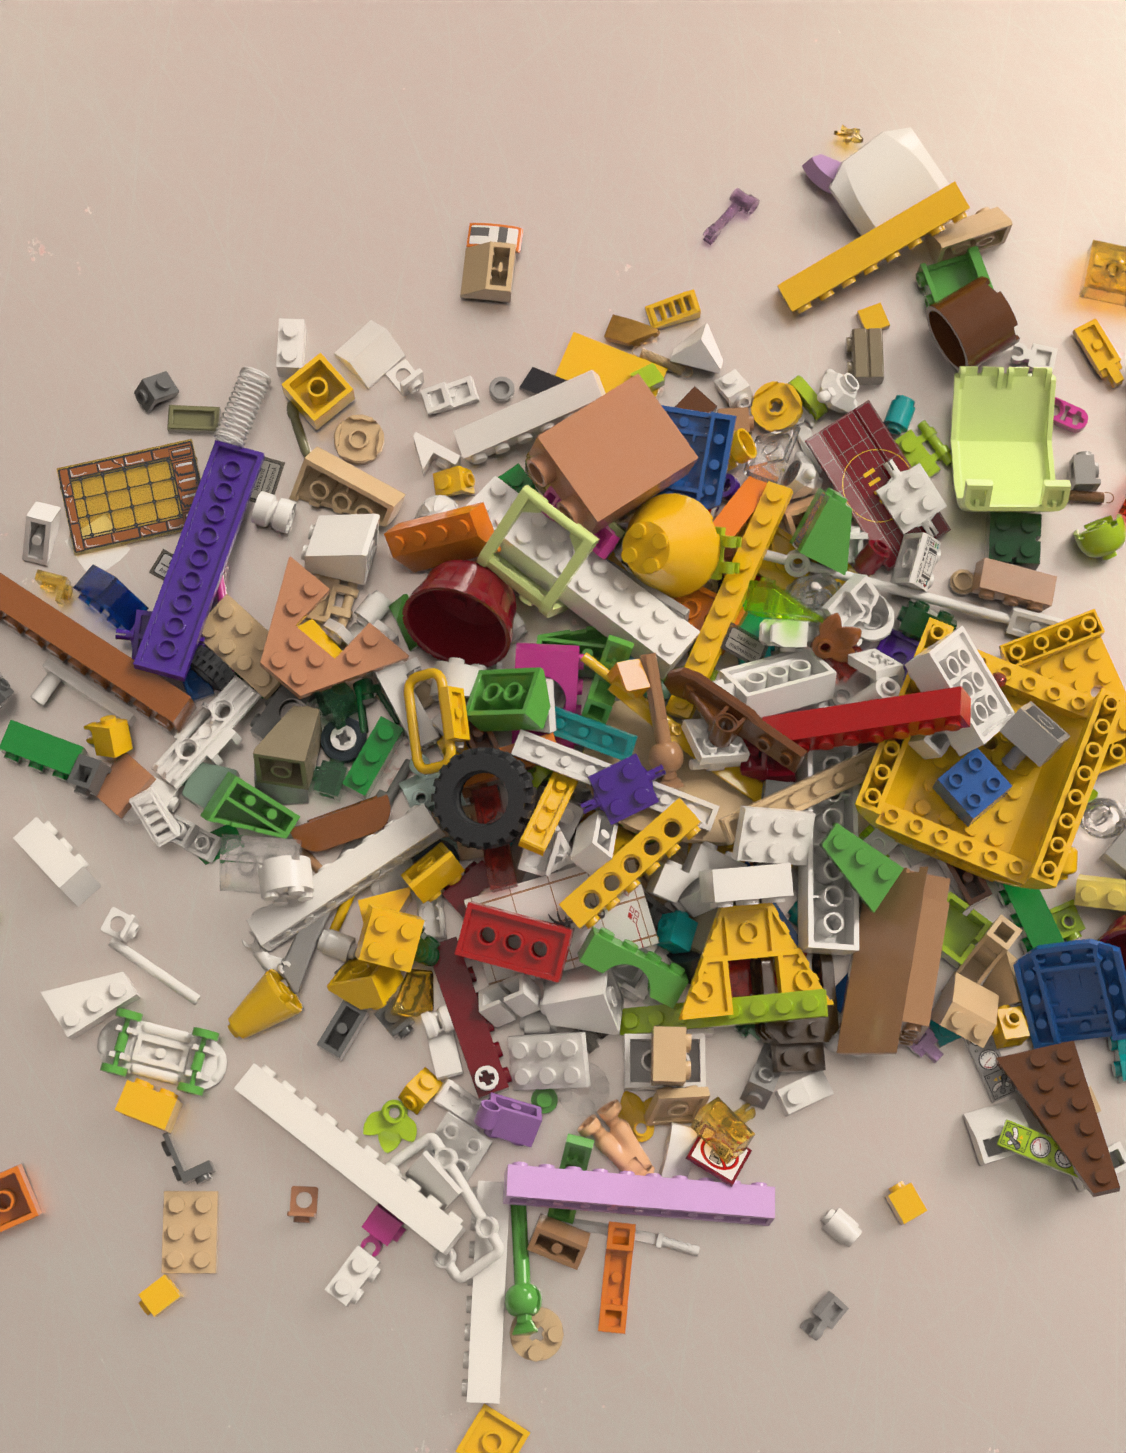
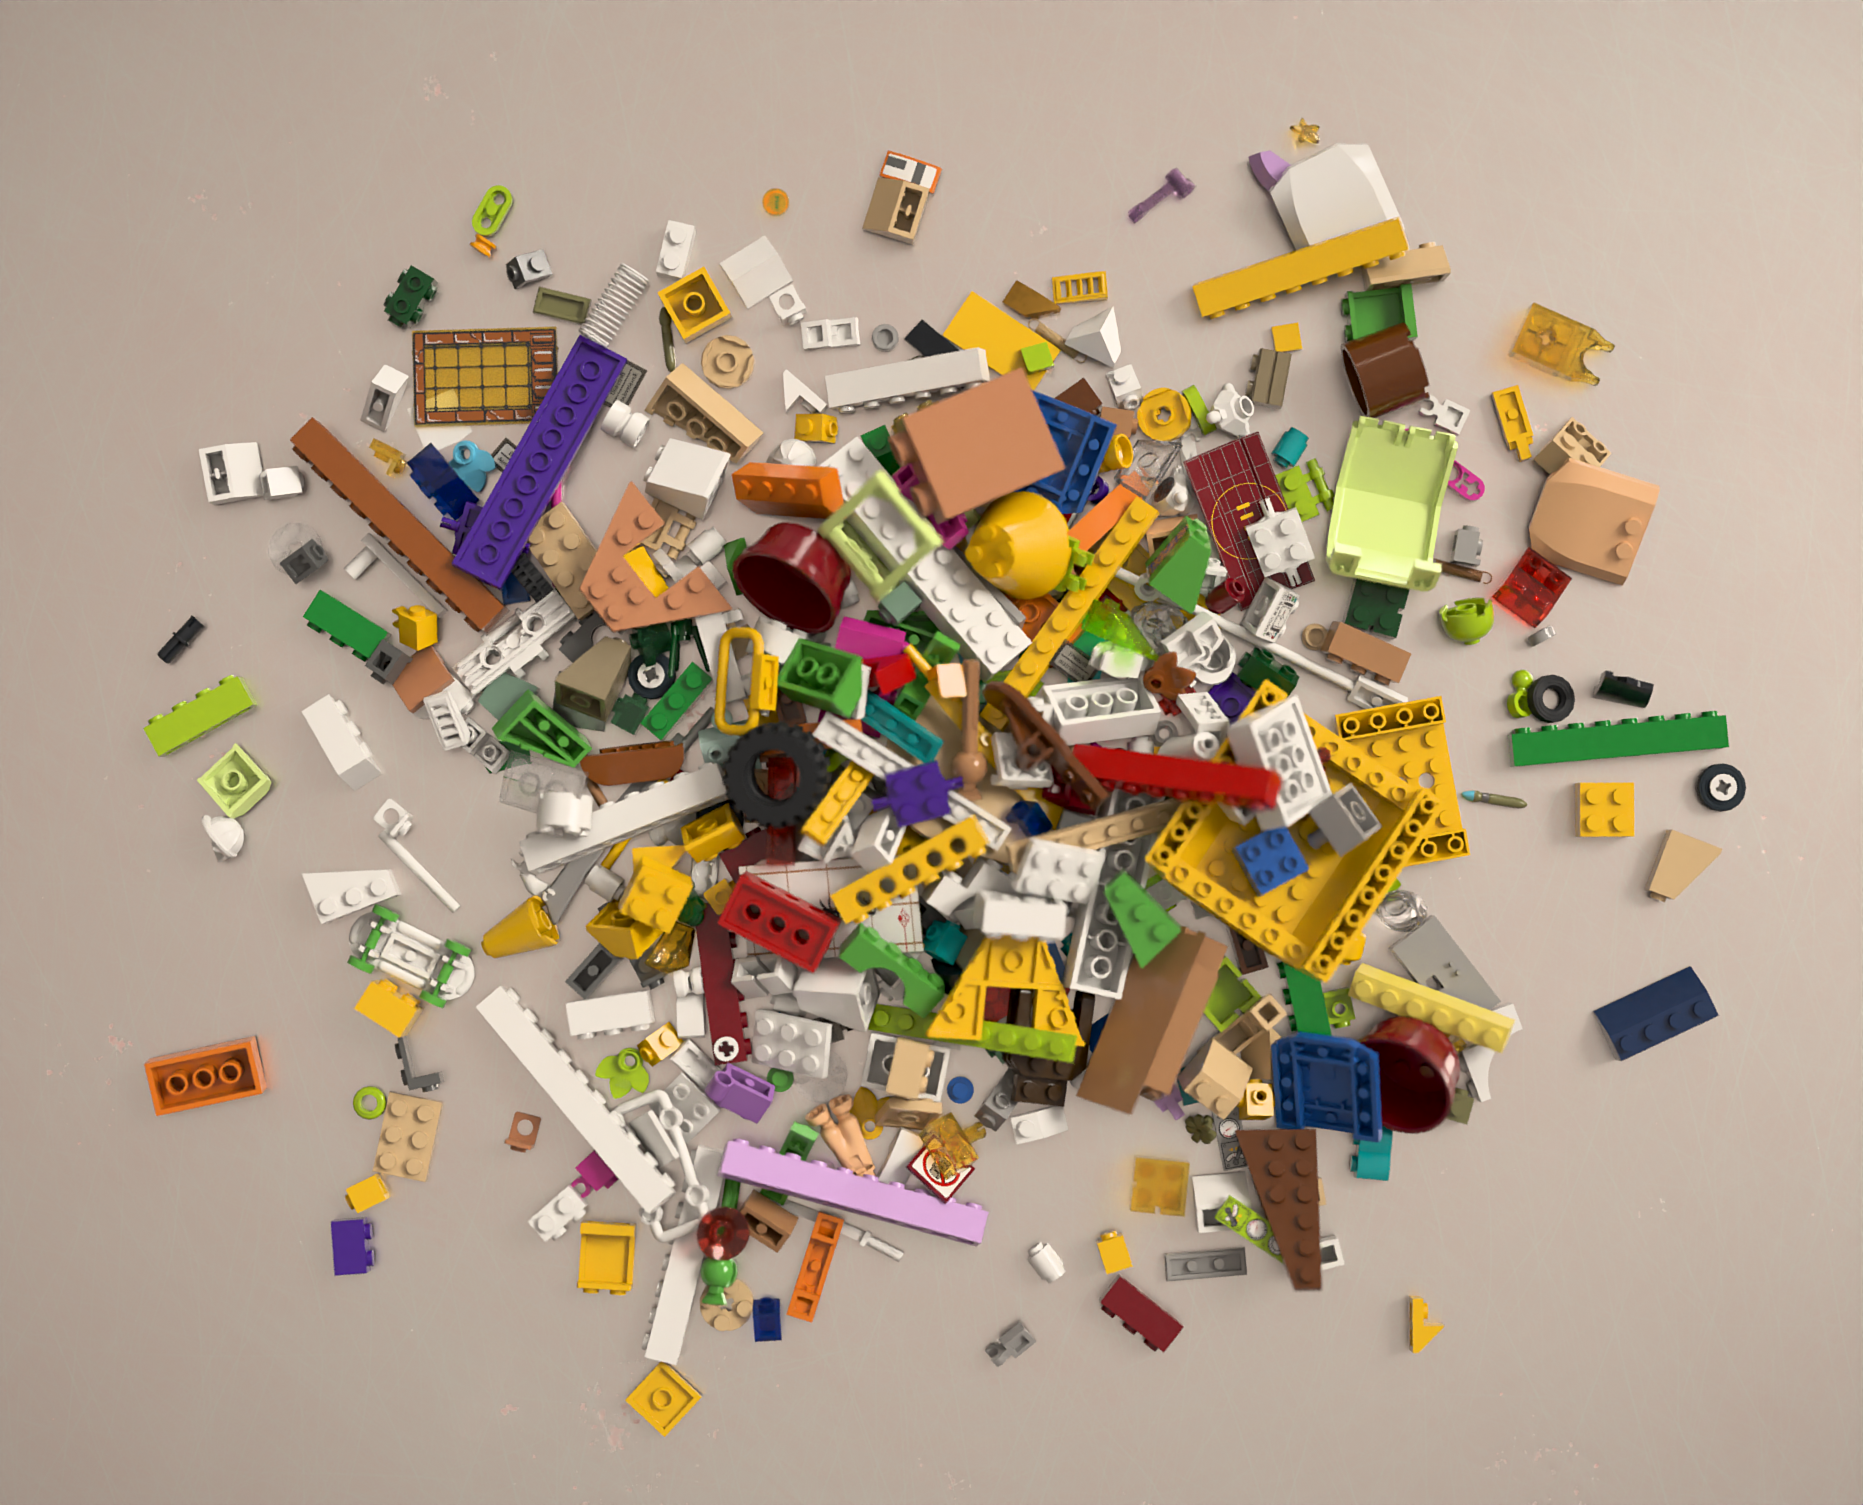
camera: 15 degrees right, 10 degrees up
none -> dark purple brick [331,1217,375,1276]
none -> lime piece [353,1086,386,1120]
none -> dark green brick [384,265,438,328]
none -> medium azure plate [446,440,496,492]
none -> light orange bush [469,233,497,258]
none -> lime plate [472,185,513,237]
none -> white brick [566,990,655,1040]
none -> yellow panel [577,1220,637,1295]
none -> clear red dish [696,1206,750,1260]
none -> yellow bracket [703,878,736,915]
none -> clear blue bracket [753,1297,782,1342]
none -> clear yellow tile [762,188,789,216]
none -> red slope [862,653,916,695]
none -> sand green brick [878,581,922,627]
none -> blue plate [947,1077,974,1104]
none -> clear blue bracket [1005,801,1053,838]
none -> dark red brick [1099,1274,1184,1352]
none -> clear yellow piece [1129,1155,1190,1217]
none -> light grey tile [1164,1247,1247,1281]
none -> olive plant [1185,1114,1217,1144]

